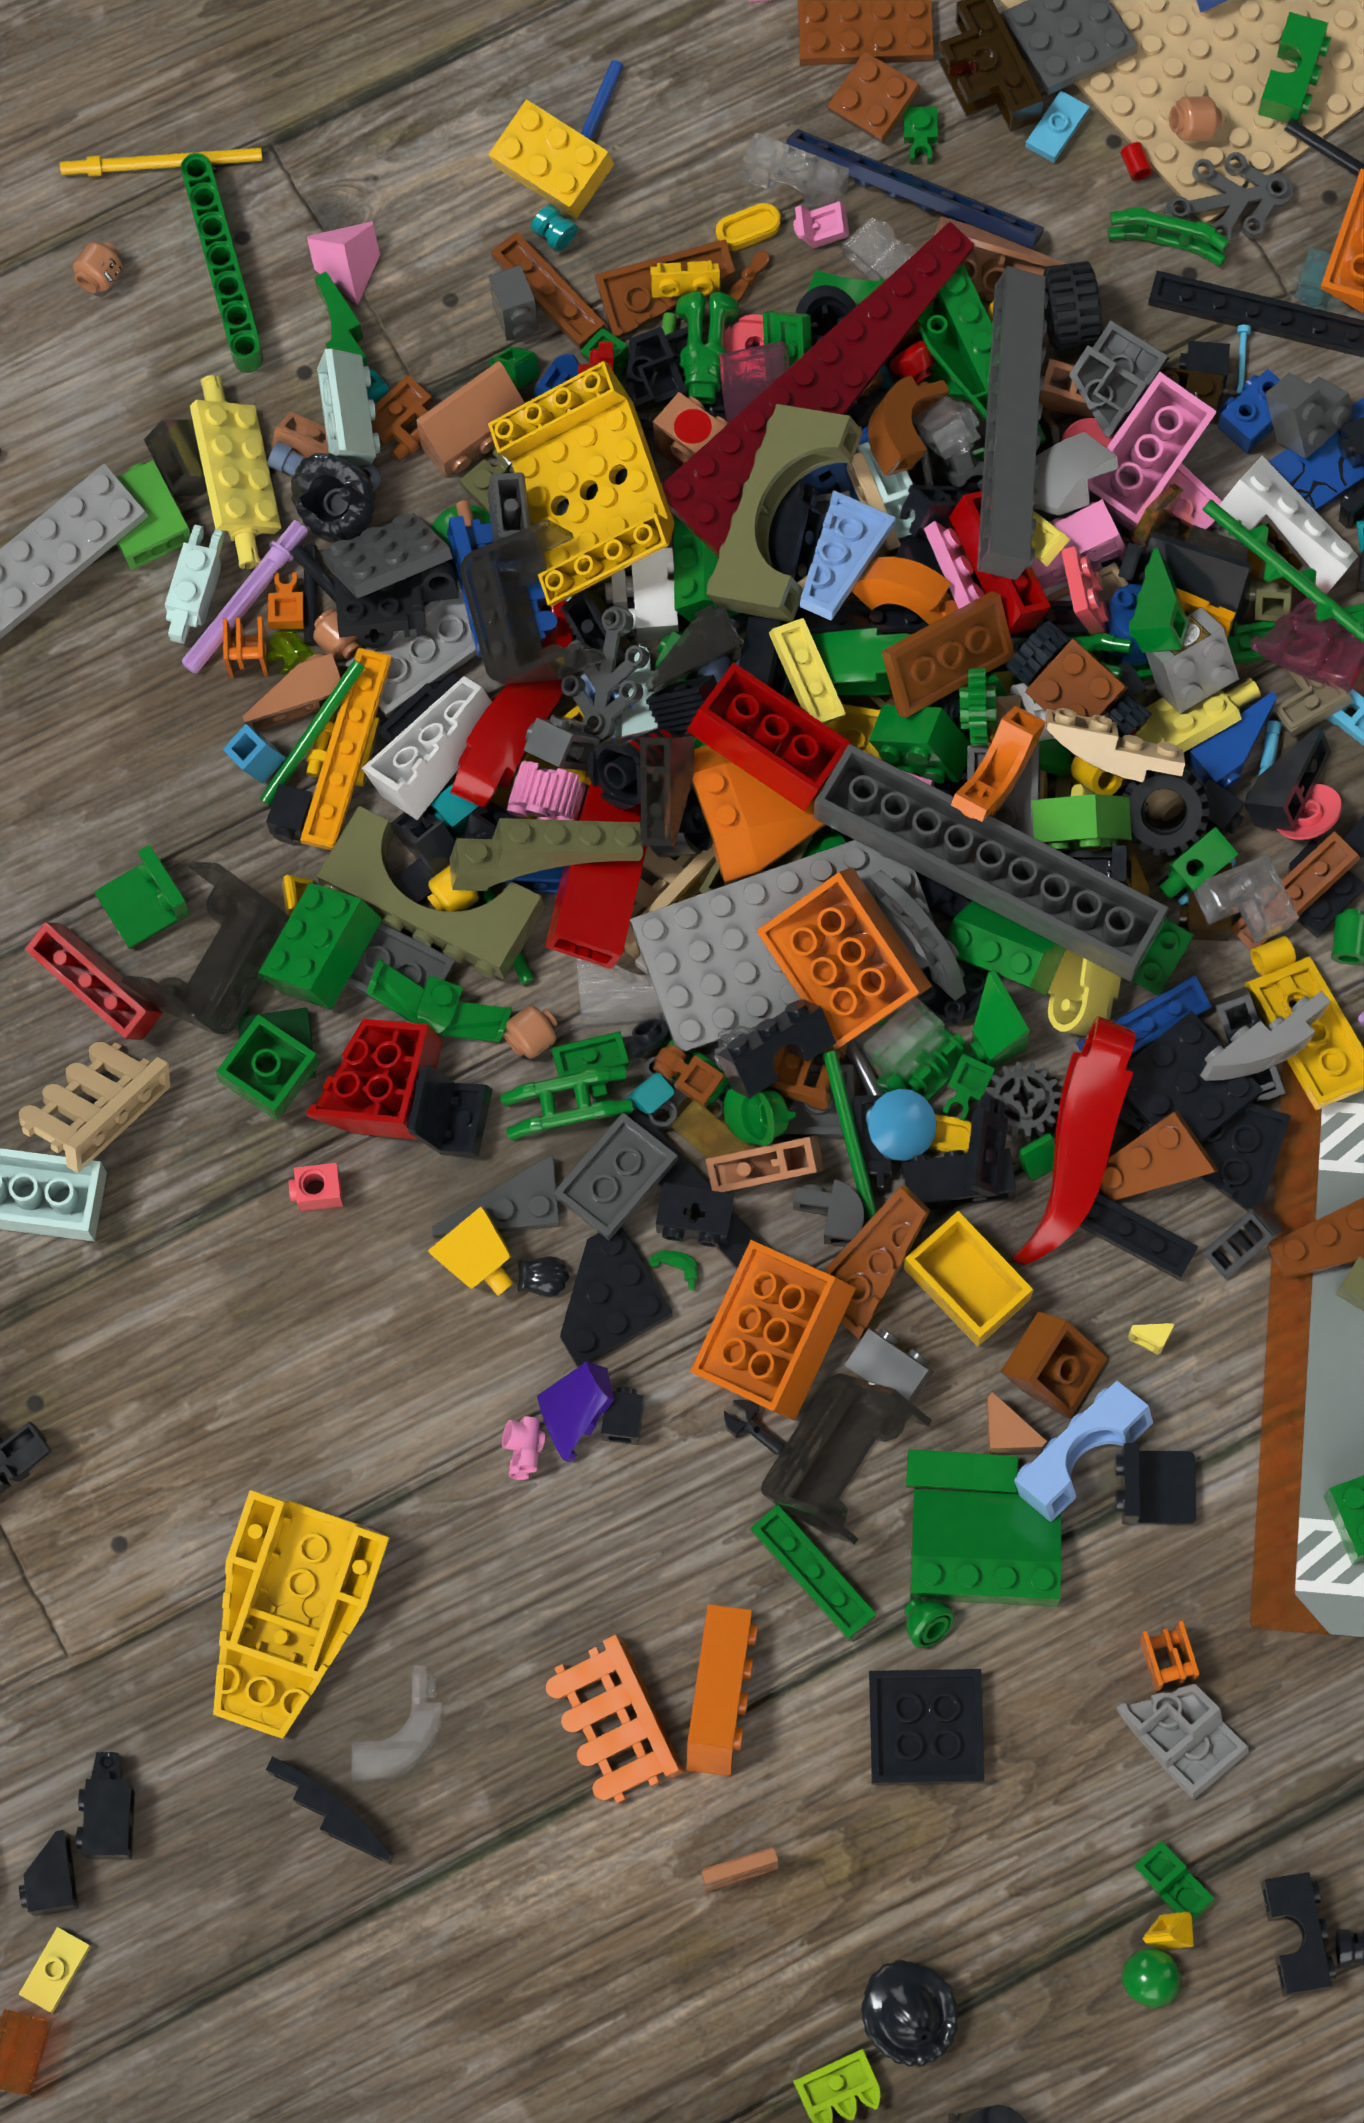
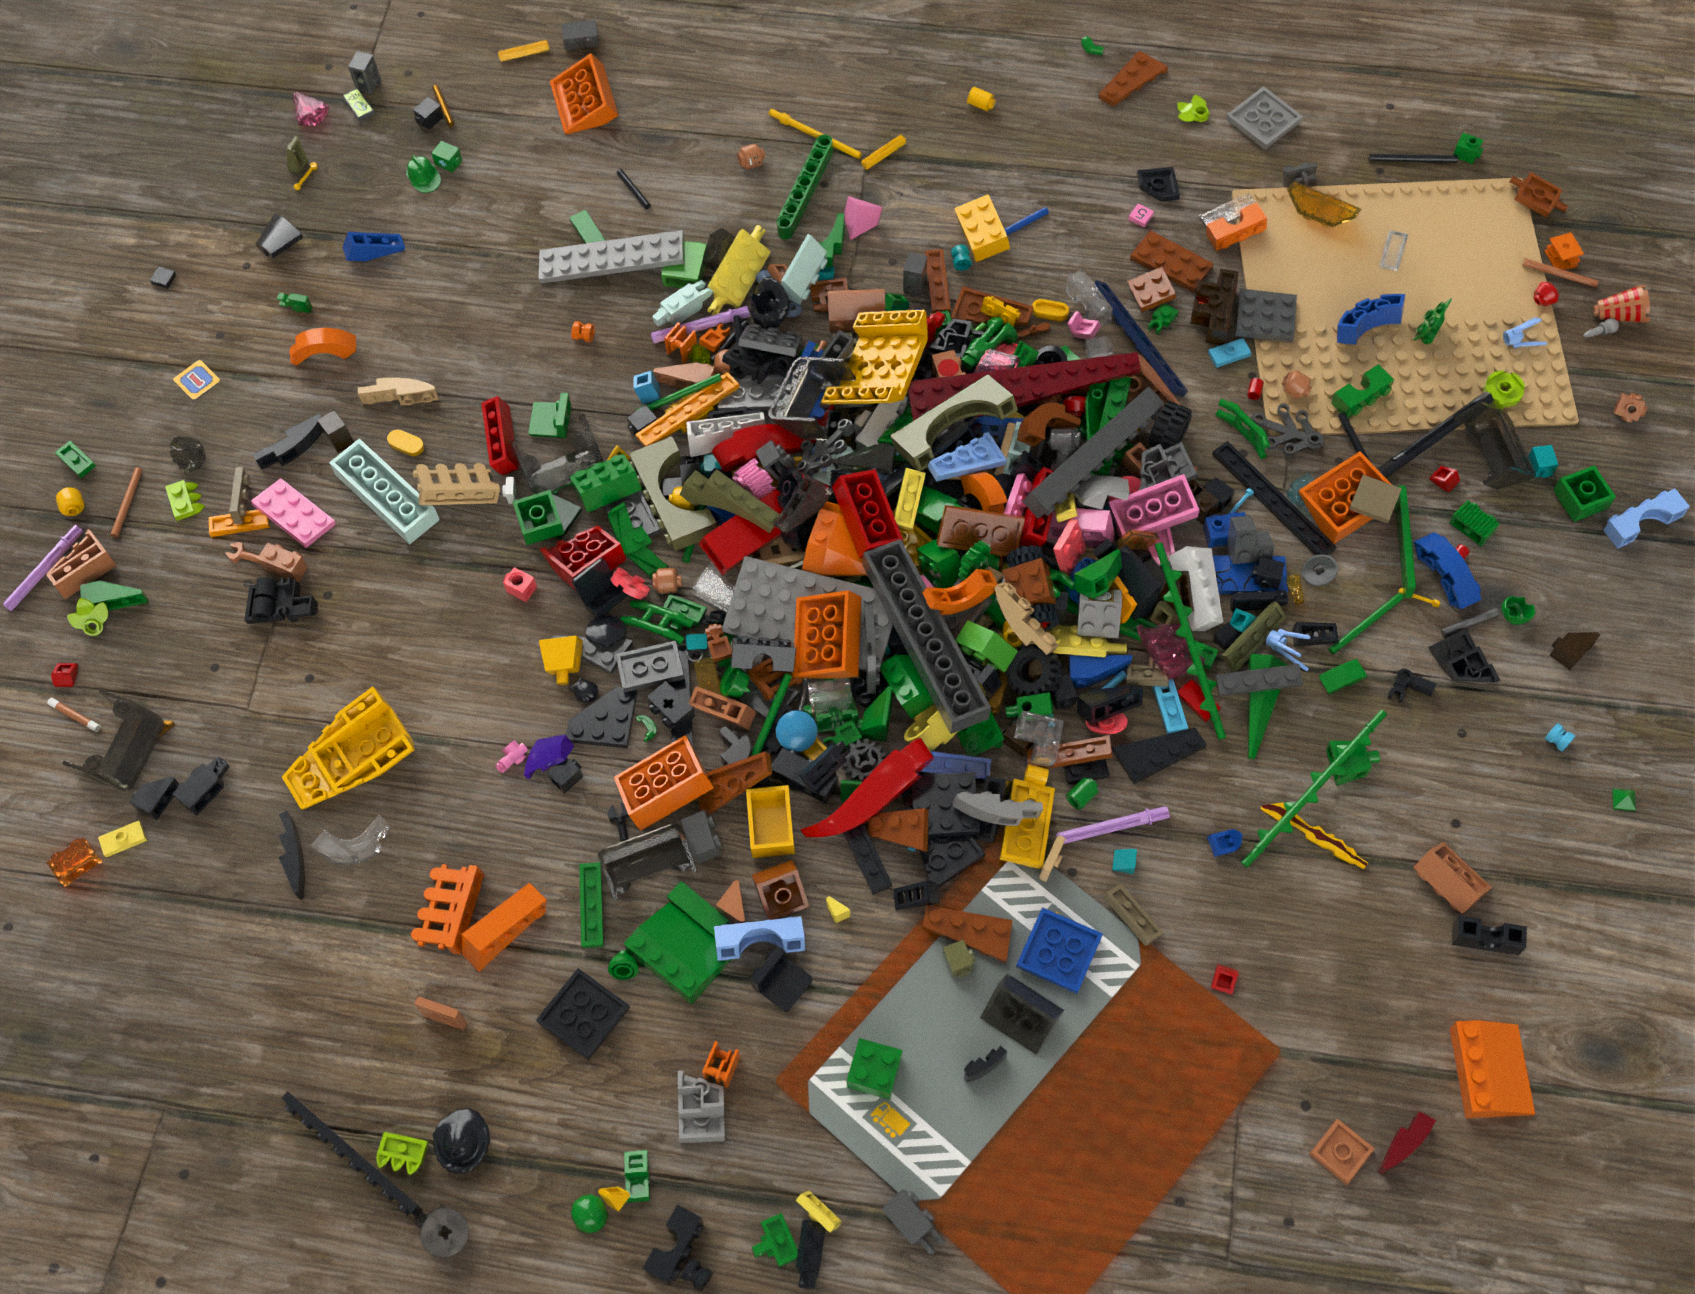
camera: 35 degrees right, 10 degrees down
none -> white plate [502,477,517,504]
none -> orange wheel [571,321,595,343]
none -> black dish [586,616,627,648]
none -> coral plate [610,567,650,600]
none -> yellow axle [861,135,906,170]

